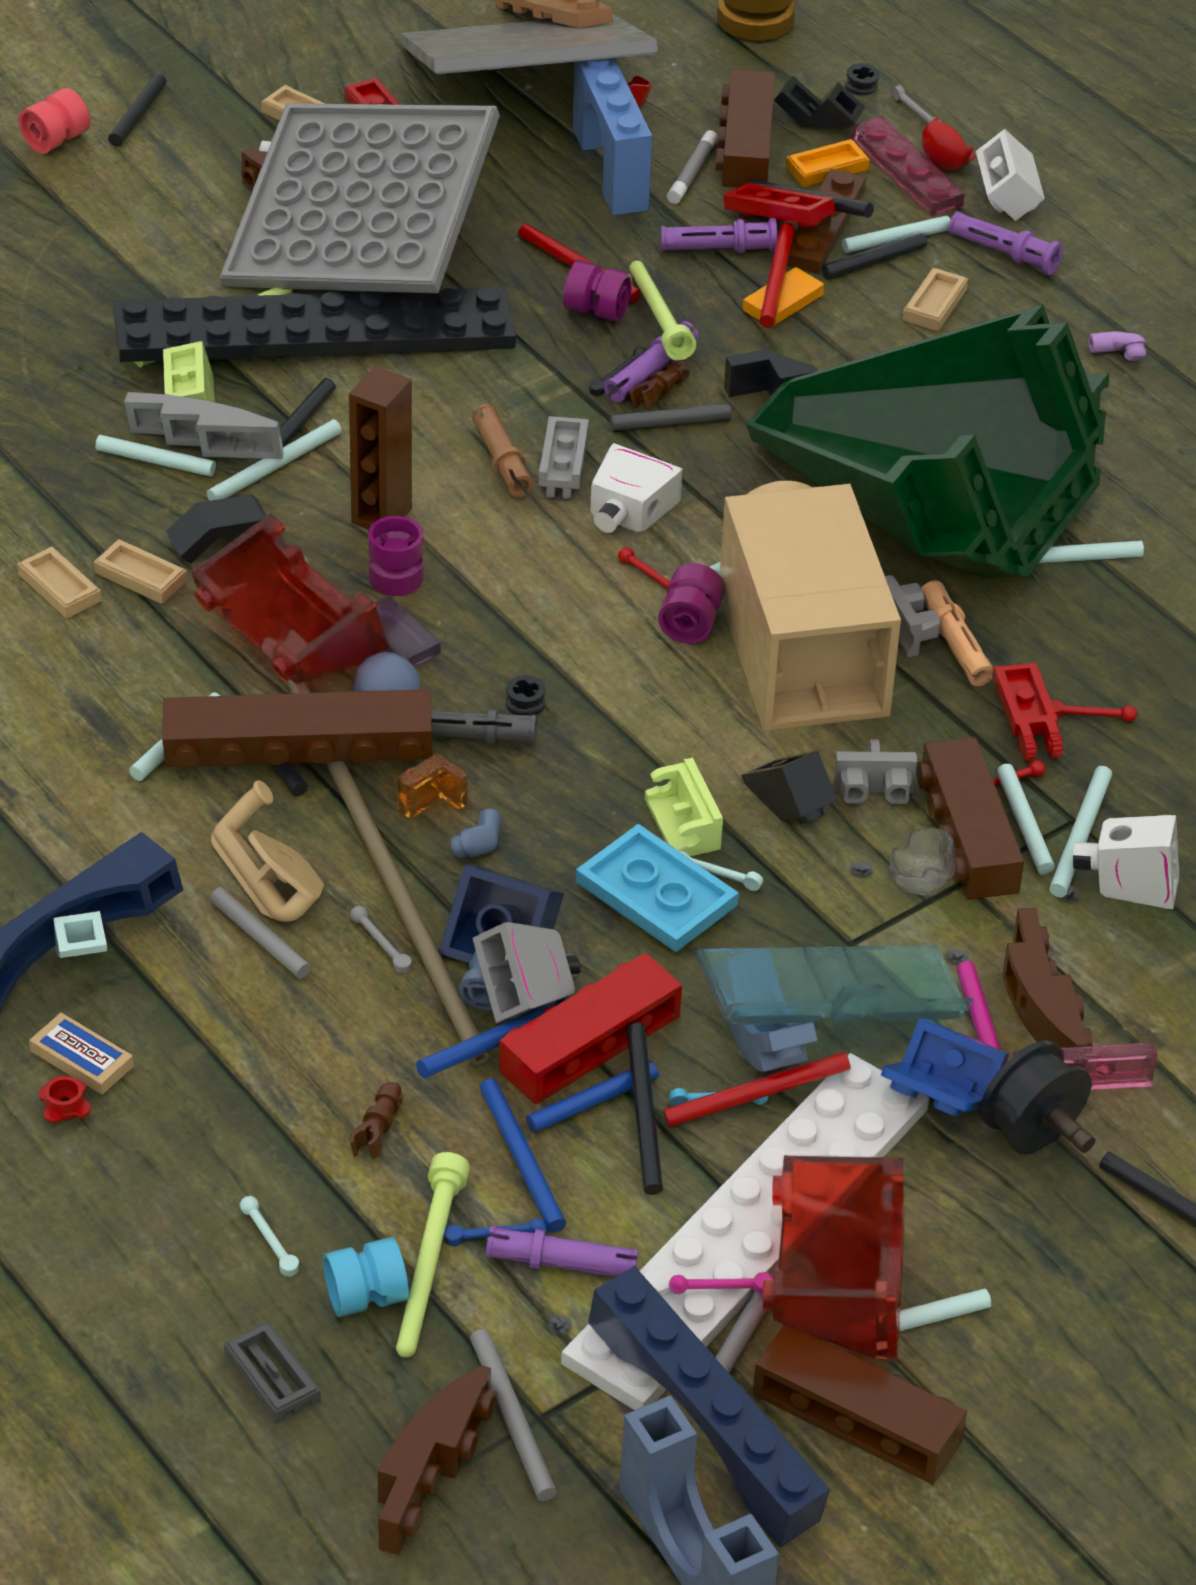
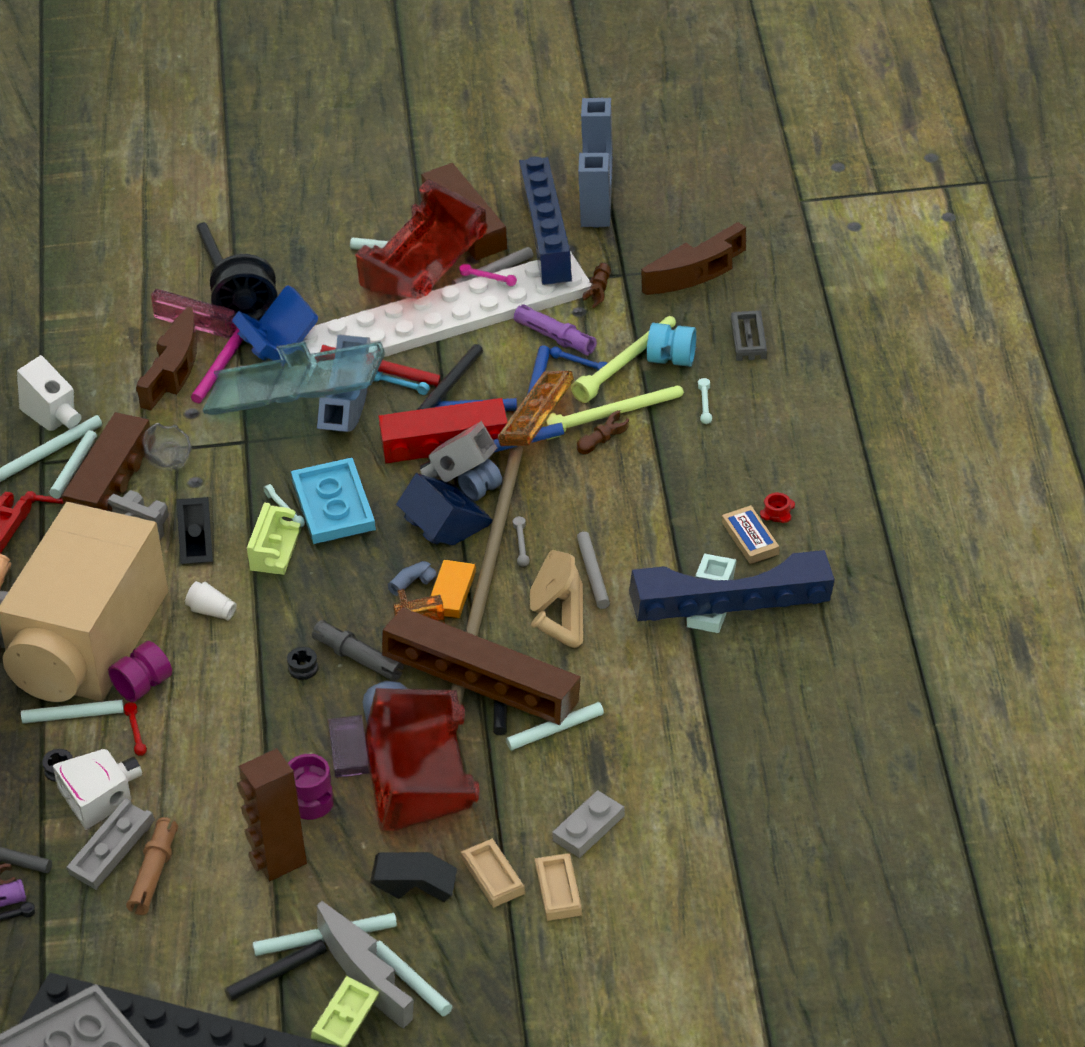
camera: 145 degrees left, 0 degrees up
light grey bar [470,1329,557,1501] -> none
none -> black bush [42,749,73,782]
none -> white cone [185,581,237,621]
none -> light orange tile [427,560,476,618]
none -> clear orange tile [498,371,574,446]
none -> yellowish green piece [540,386,684,440]
none -> light grey plate [552,790,625,858]
none -> reddish brown piece [582,263,611,308]

